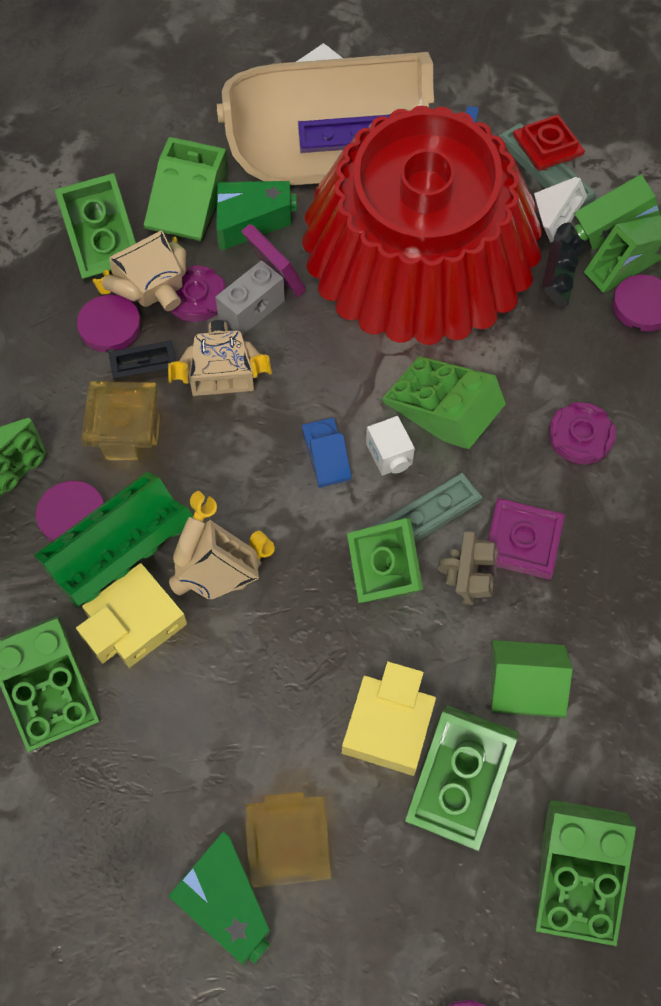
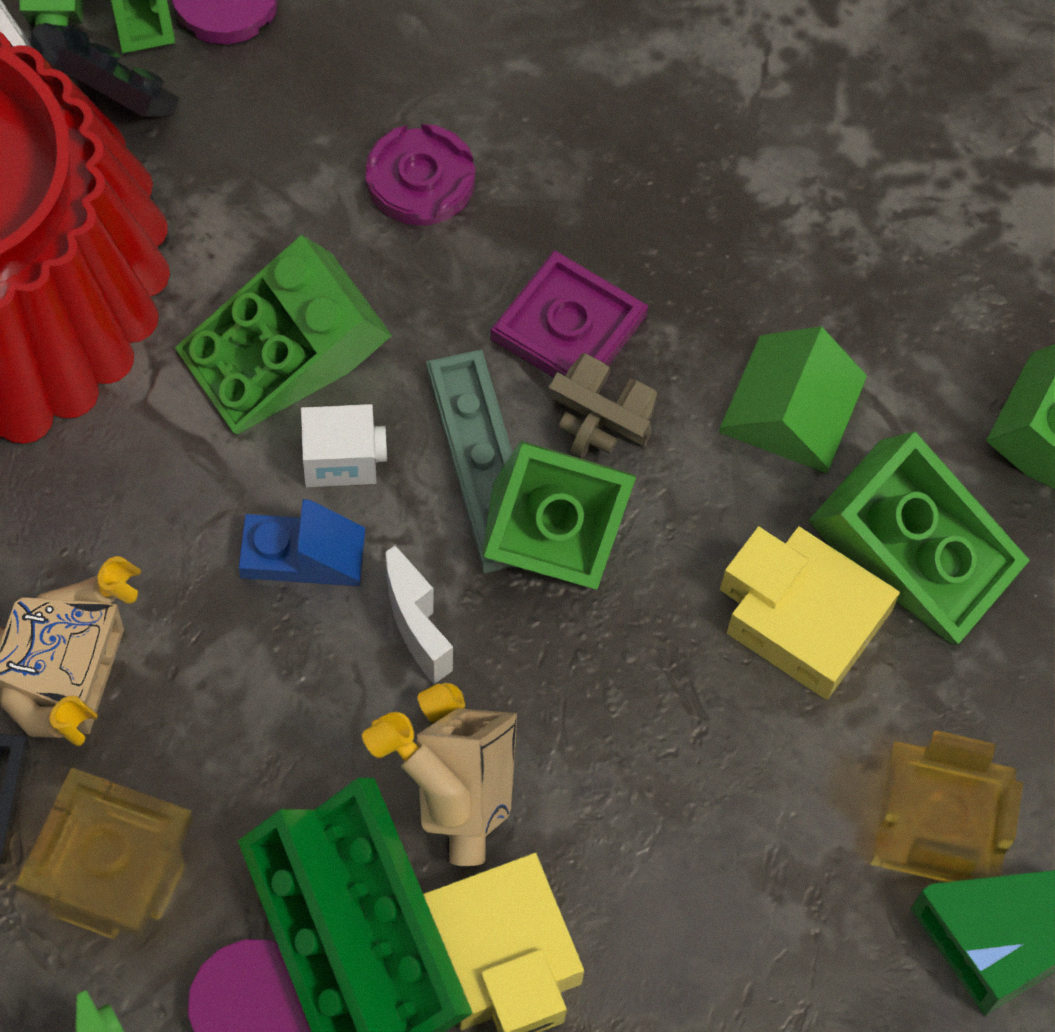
camera: 75 degrees left, 0 degrees up
none -> white slope [386,546,453,685]

